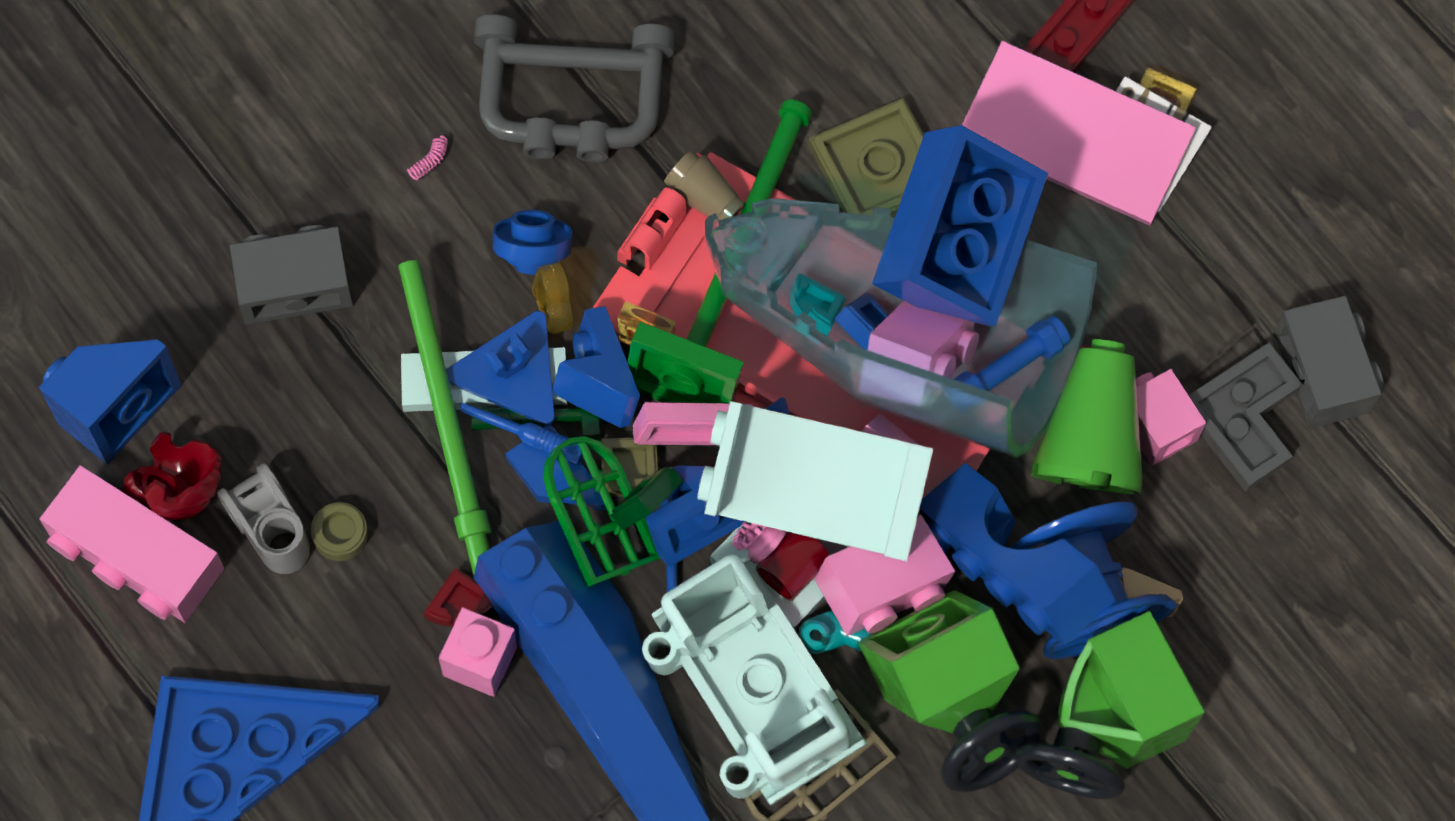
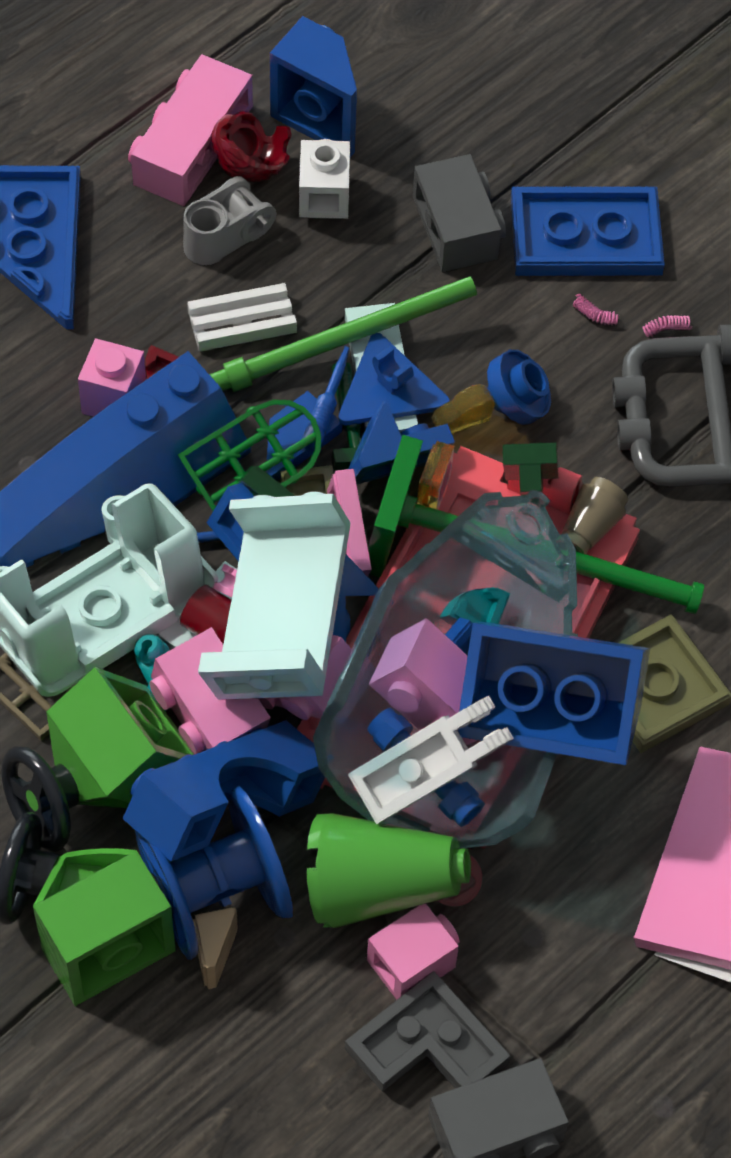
camera: 85 degrees right, 10 degrees down
olive tile [311,502,368,561] -> none
none -> white tile [188,283,297,352]
none -> white brick [299,139,350,219]
none -> white hinge [348,696,514,824]
none -> dark green tile [503,442,559,504]
none -> blue tile [511,187,664,276]
none -> bright pink leg [642,315,693,337]

